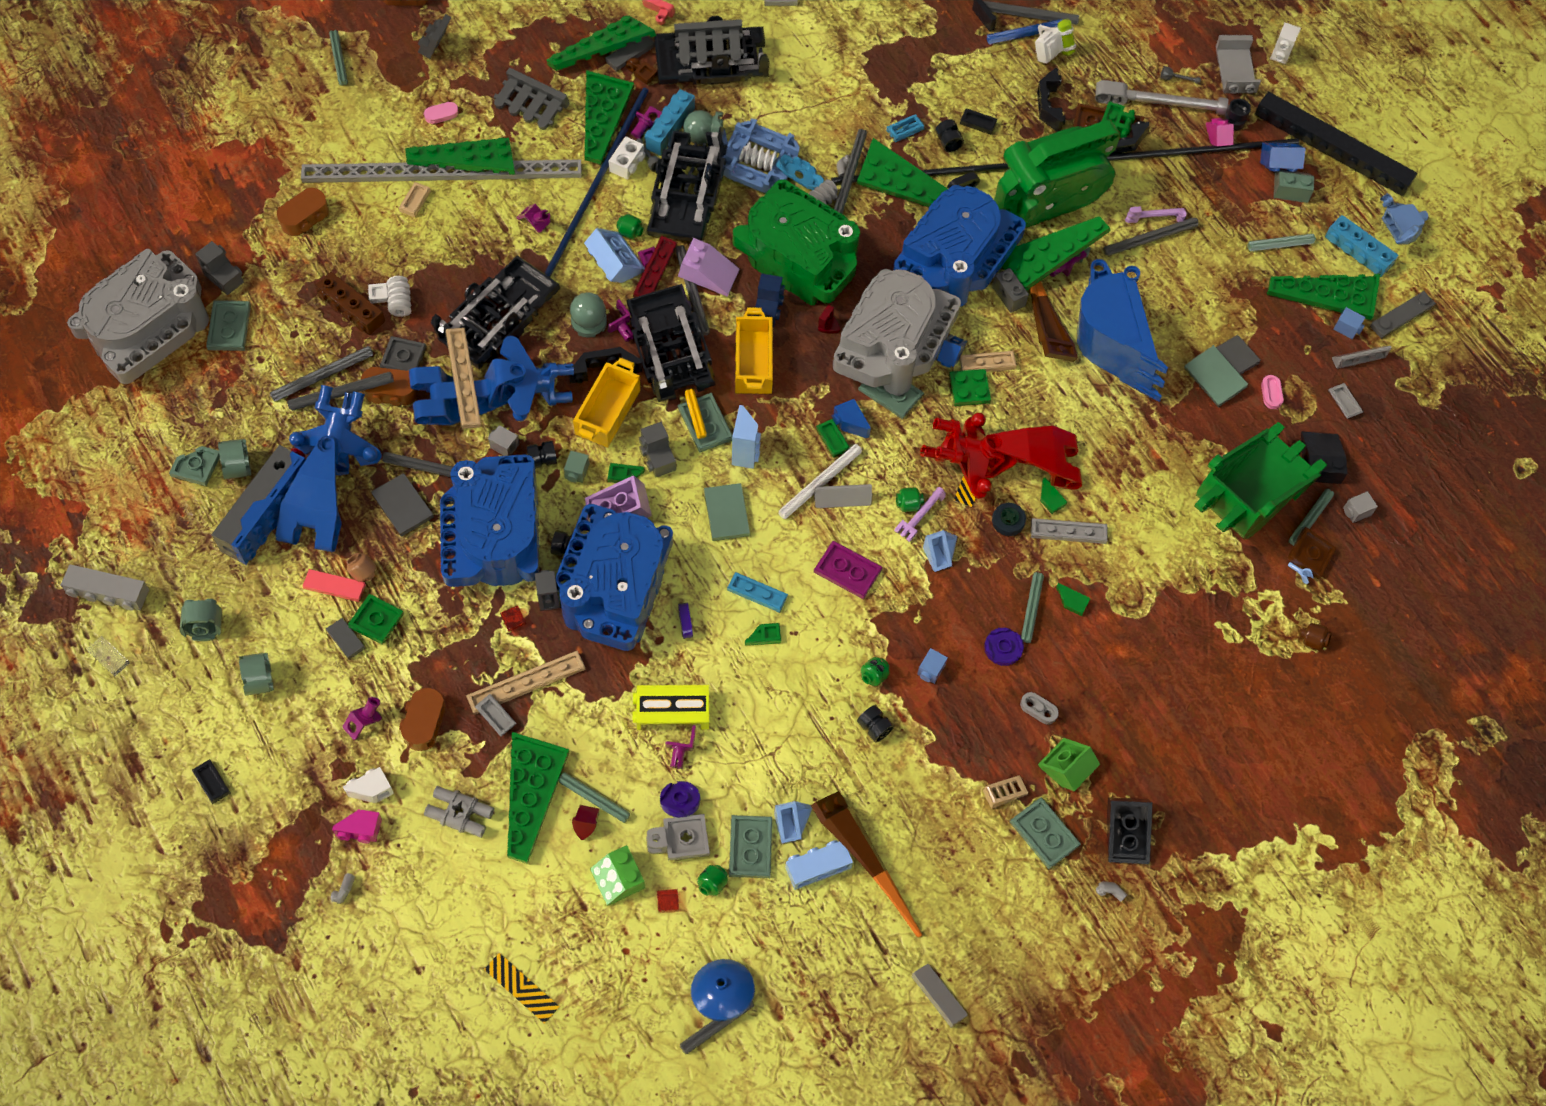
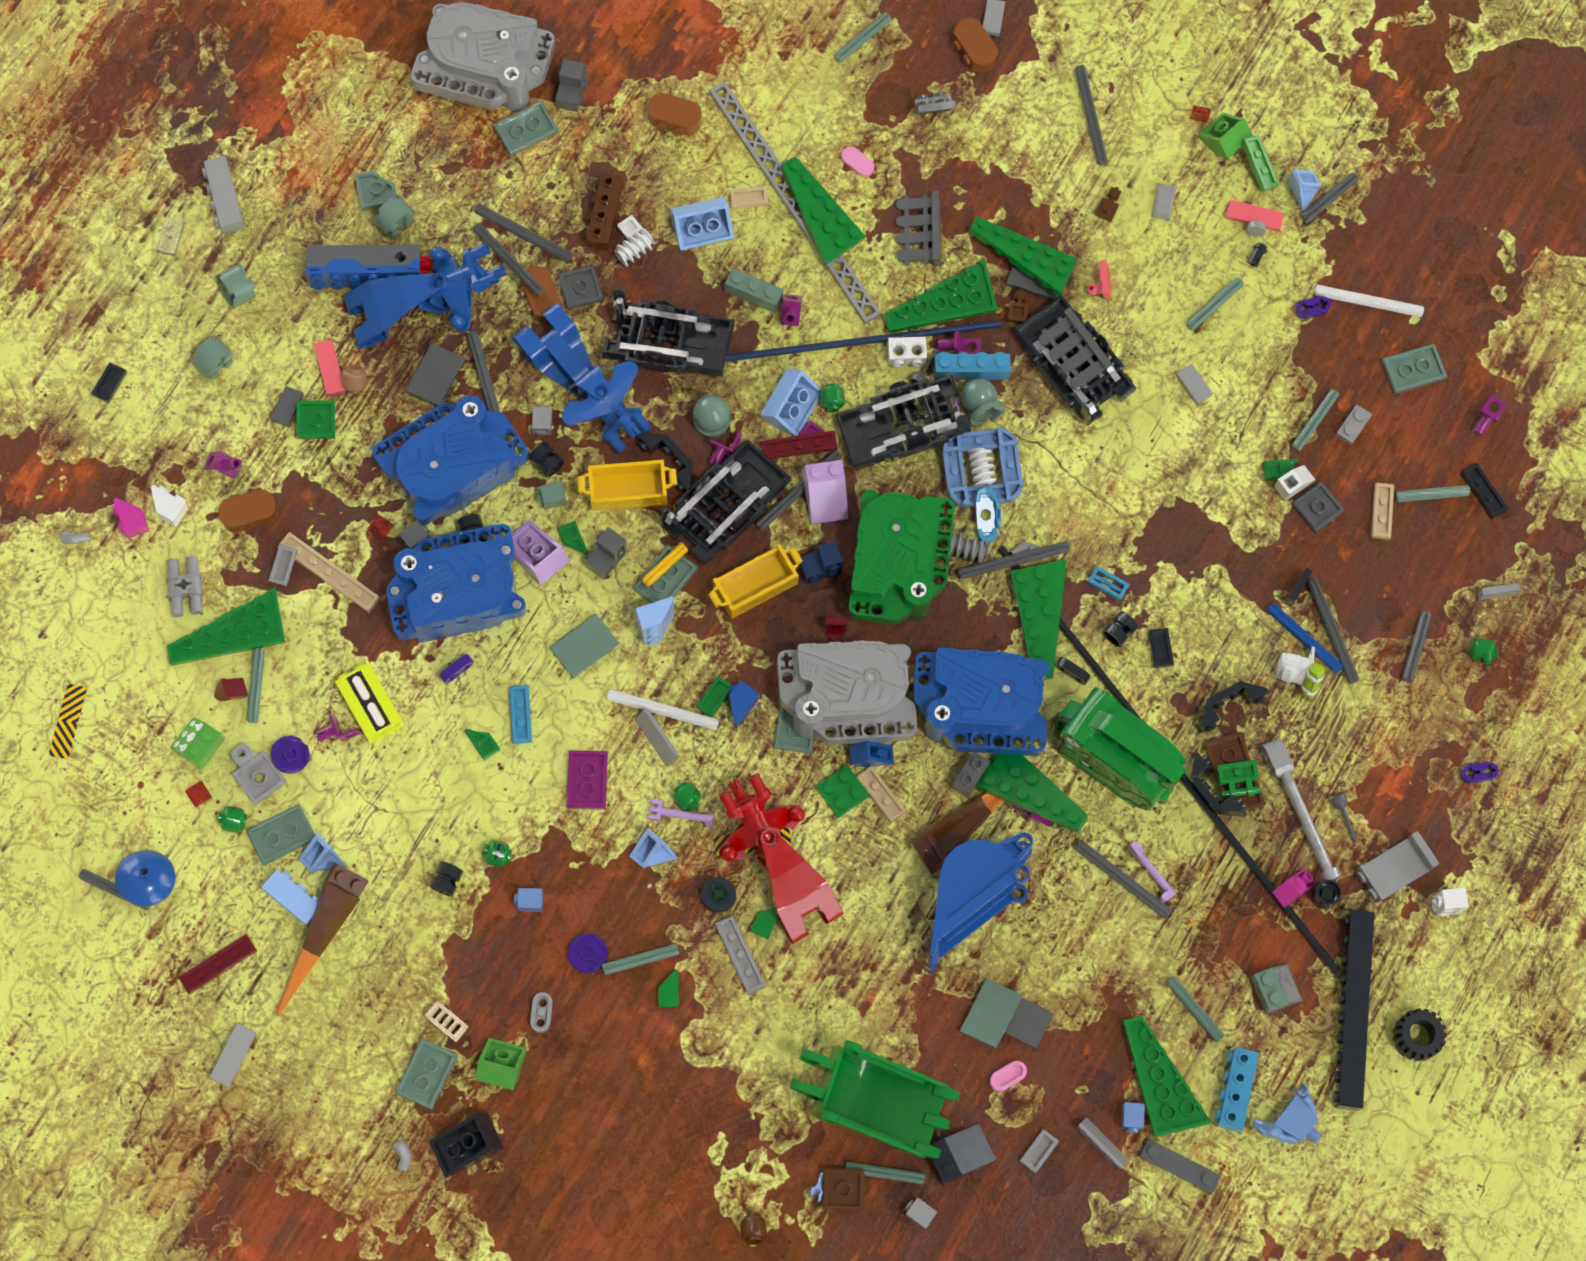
camera: 60 degrees right, 10 degrees up
tan tile [446,328,481,429] -> none
brick [1260,143,1306,172] -> none
none -> dark red tile [178,934,257,995]
none -> light blue slope [671,197,734,250]
none -> sand green brick [725,268,783,313]
none -> black tyre [1393,1008,1447,1061]

